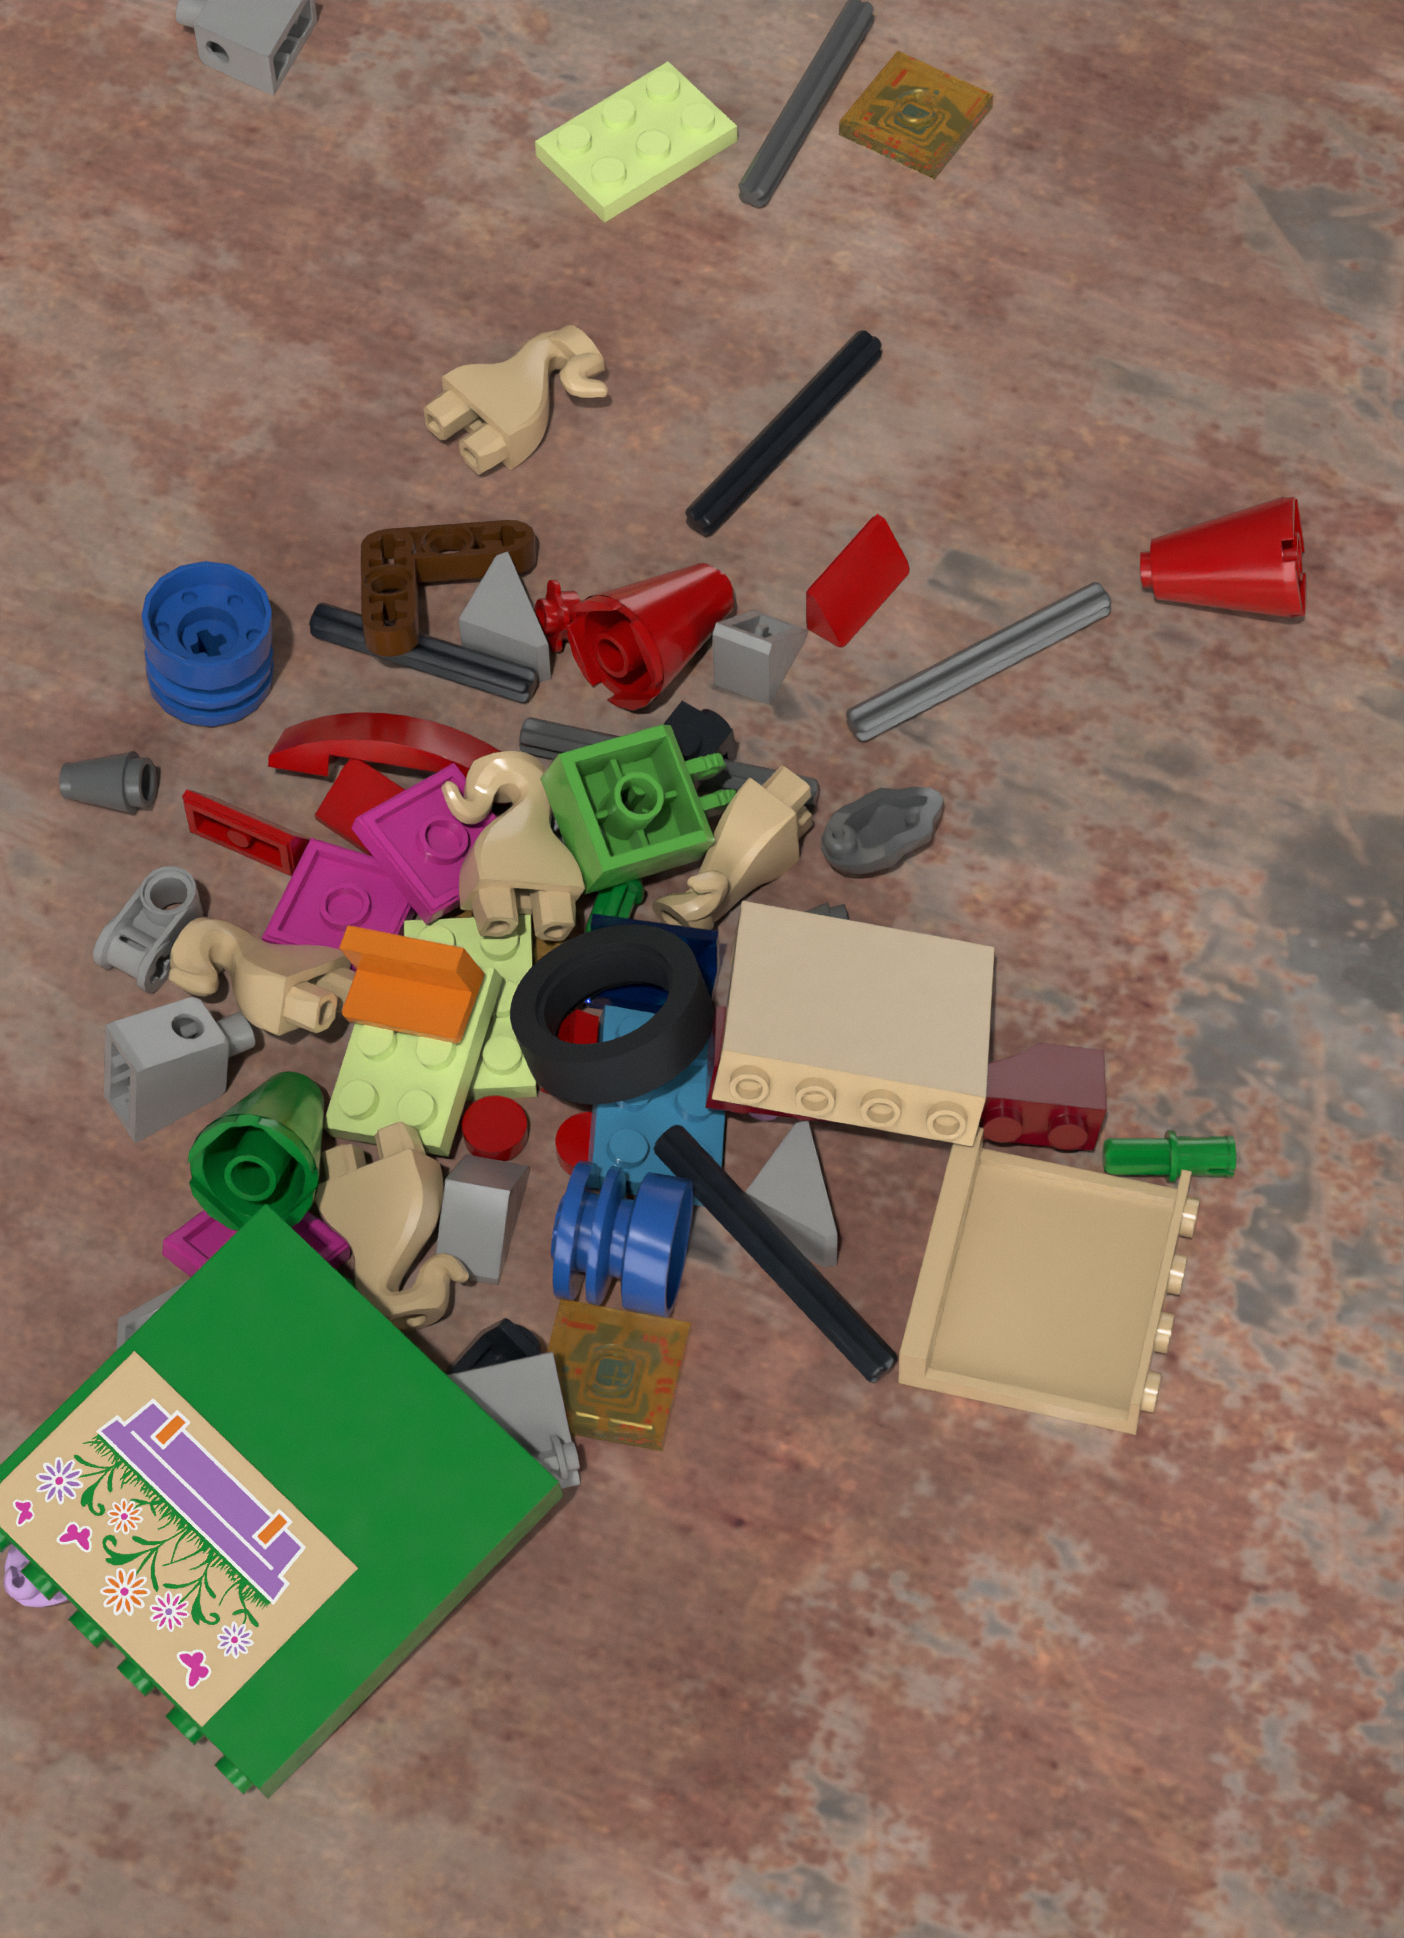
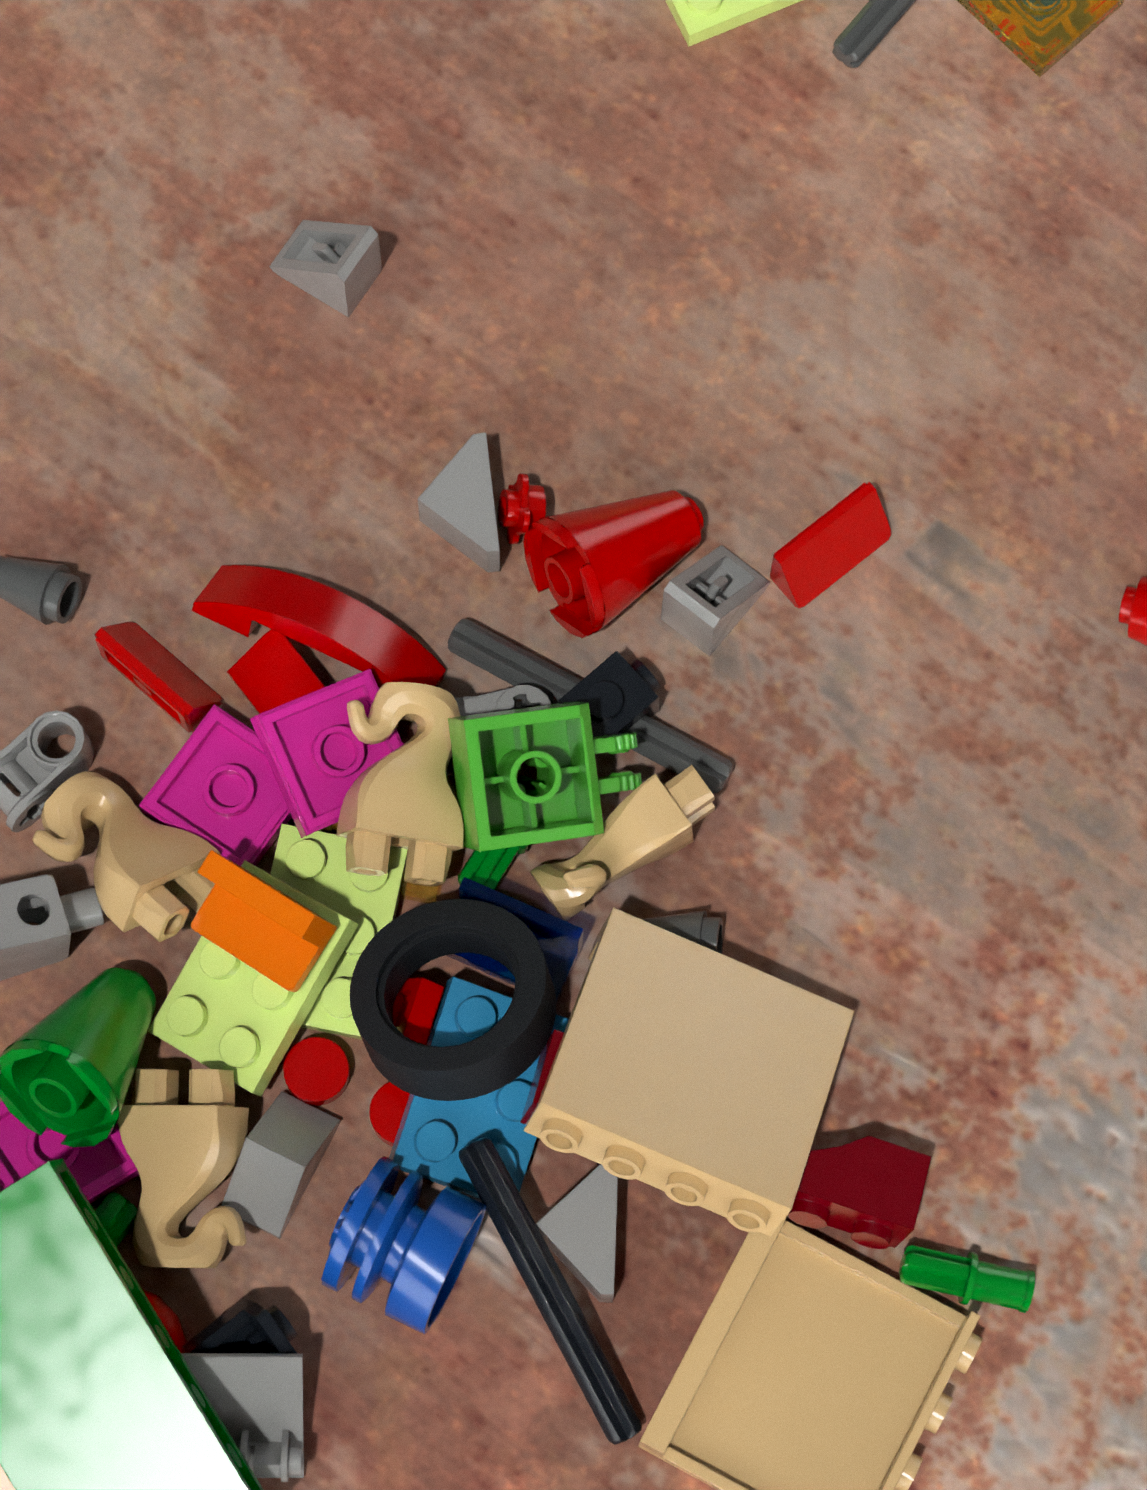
camera: 10 degrees right, 15 degrees up
blue wheel [141,561,274,727] -> none
black axle [309,602,538,703] -> none
reddish brown beam [361,520,536,657] -> none
tan hips [424,325,608,475] -> none
clear yellow tile [547,1299,691,1452] -> none
black axle [685,330,882,536] -> none
dark grey arm [821,787,944,874] -> none
dark grey axle [846,582,1111,741] -> none
none -> light grey slope [269,220,382,318]

